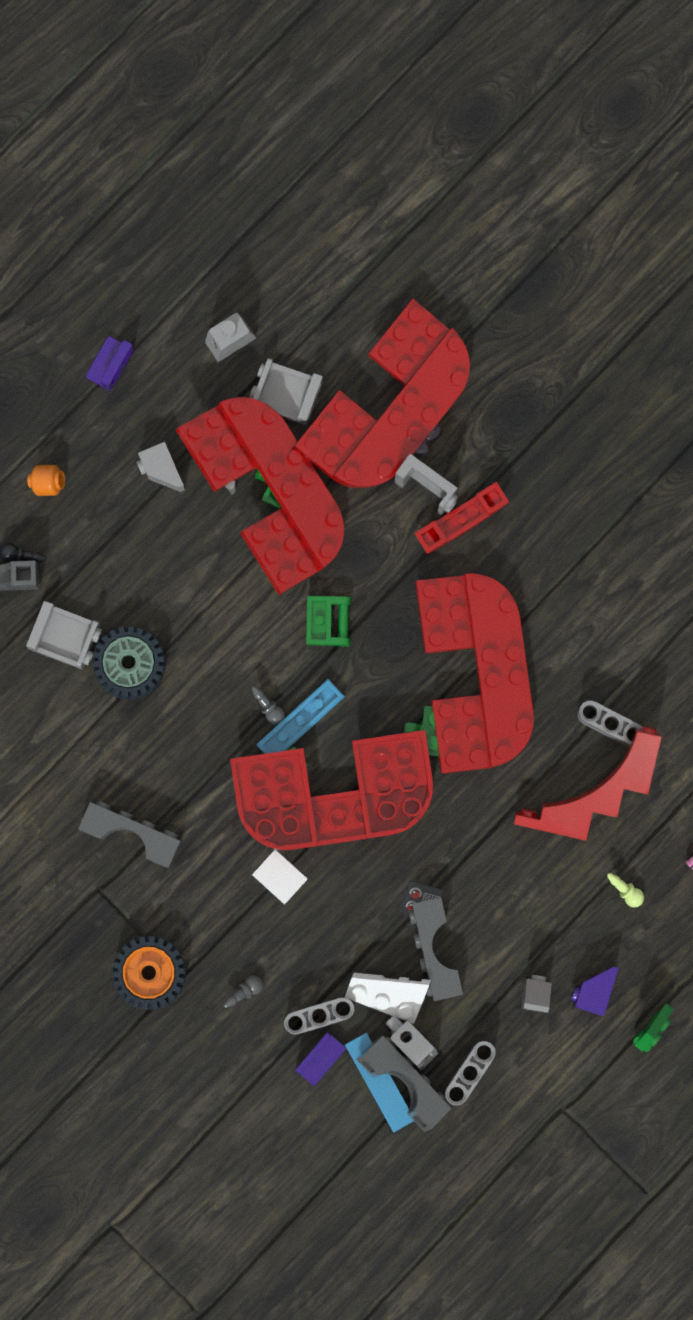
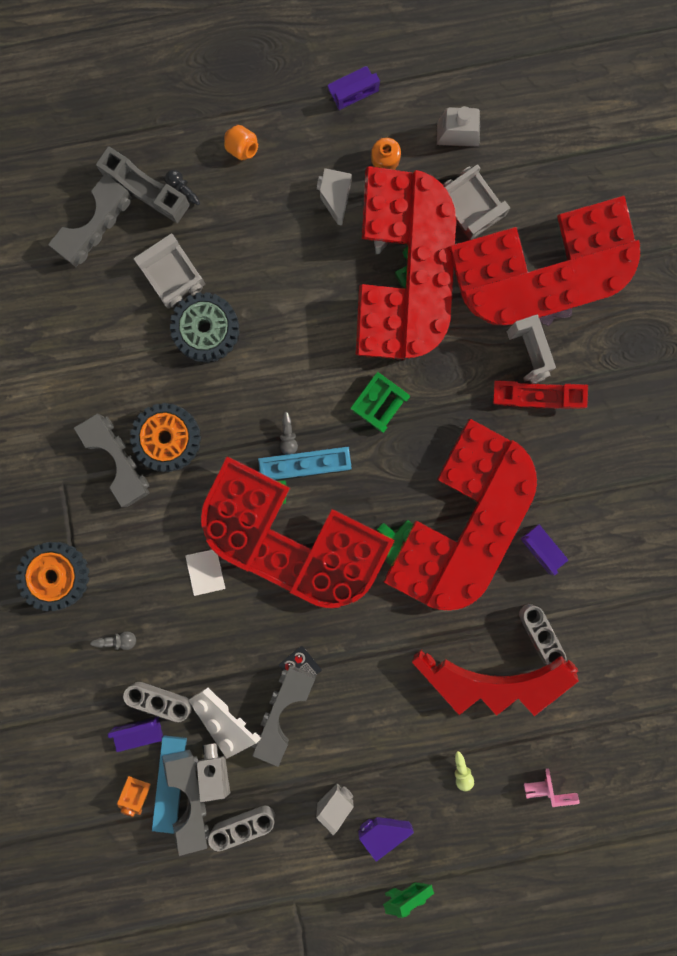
camera: 35 degrees right, 5 degrees up
none -> orange bracket [117,776,151,817]
none -> wheel [130,403,201,472]
none -> orange head [371,138,401,170]
none -> dark purple panel [520,524,568,576]

